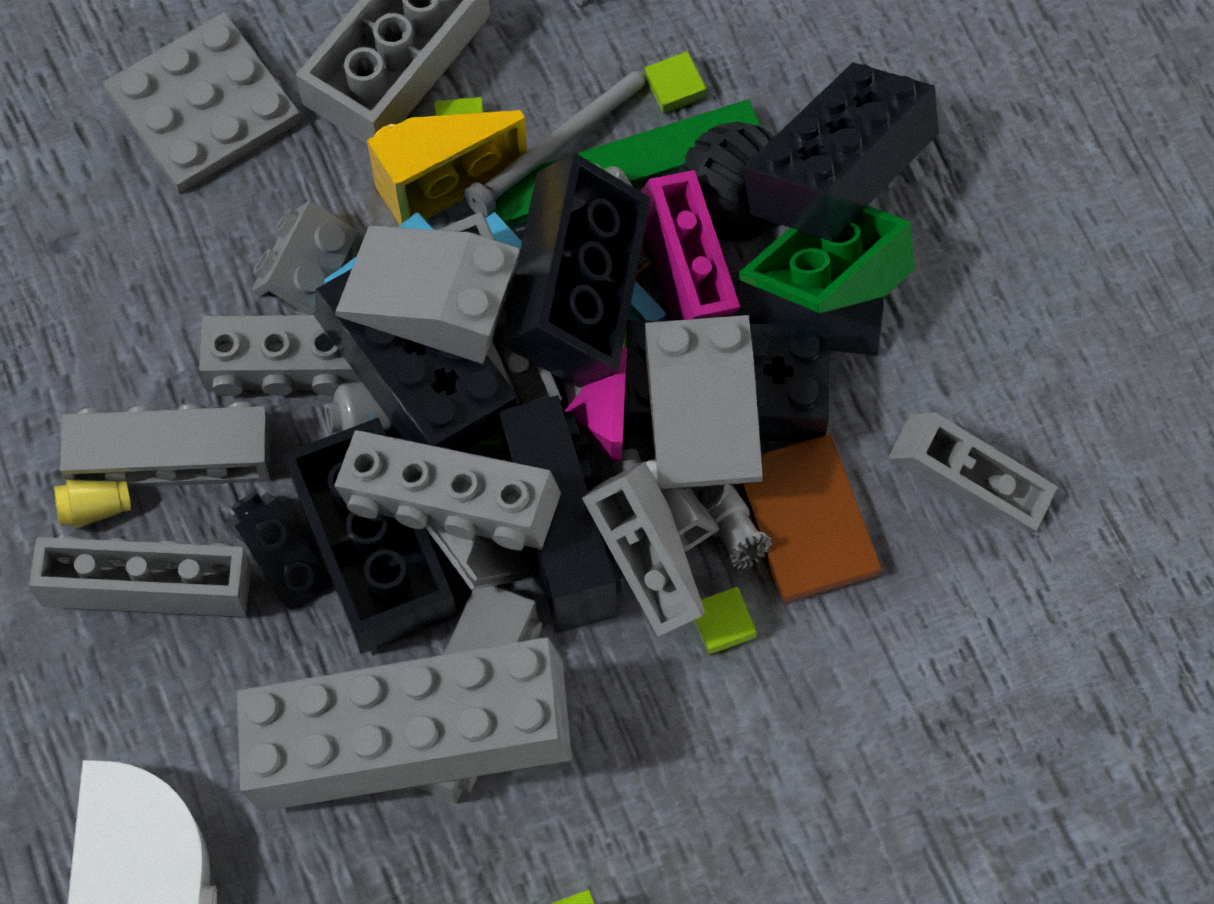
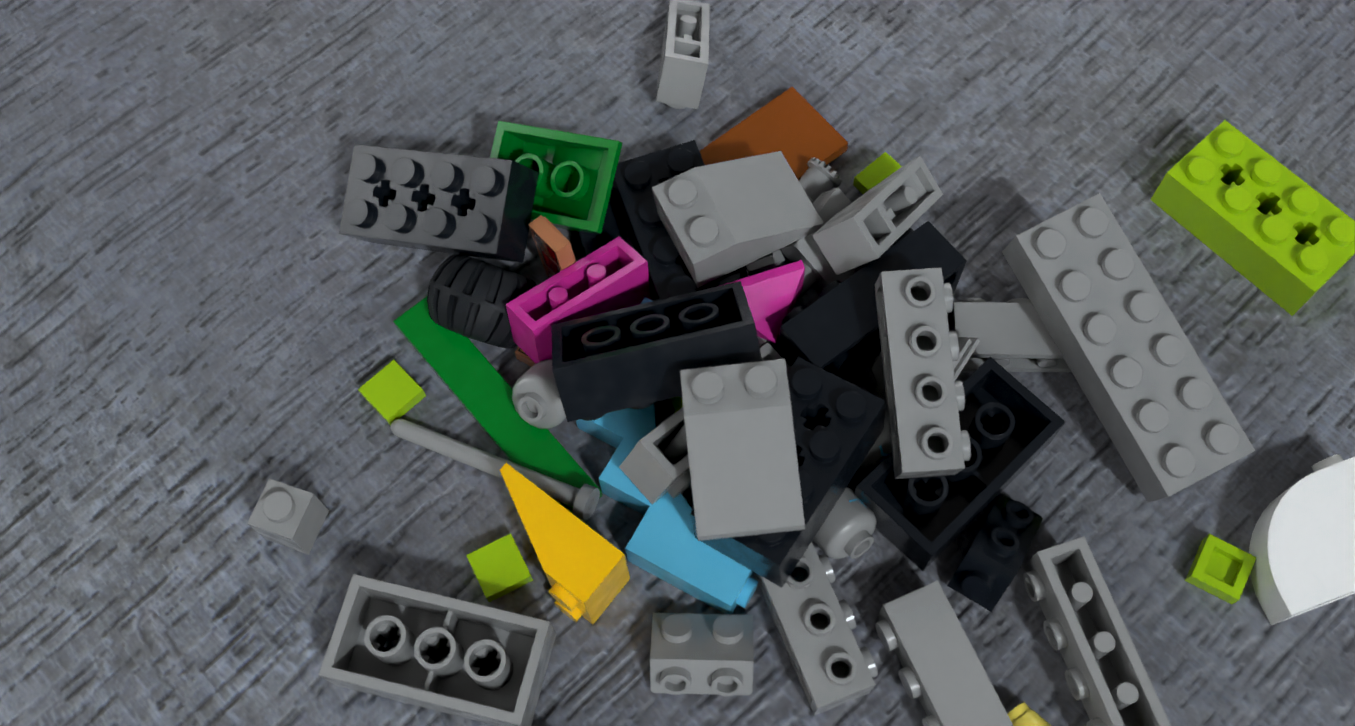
camera: 110 degrees left, 0 degrees up
none -> nougat tile [528,215,576,278]
none -> lime tile [1185,534,1256,605]

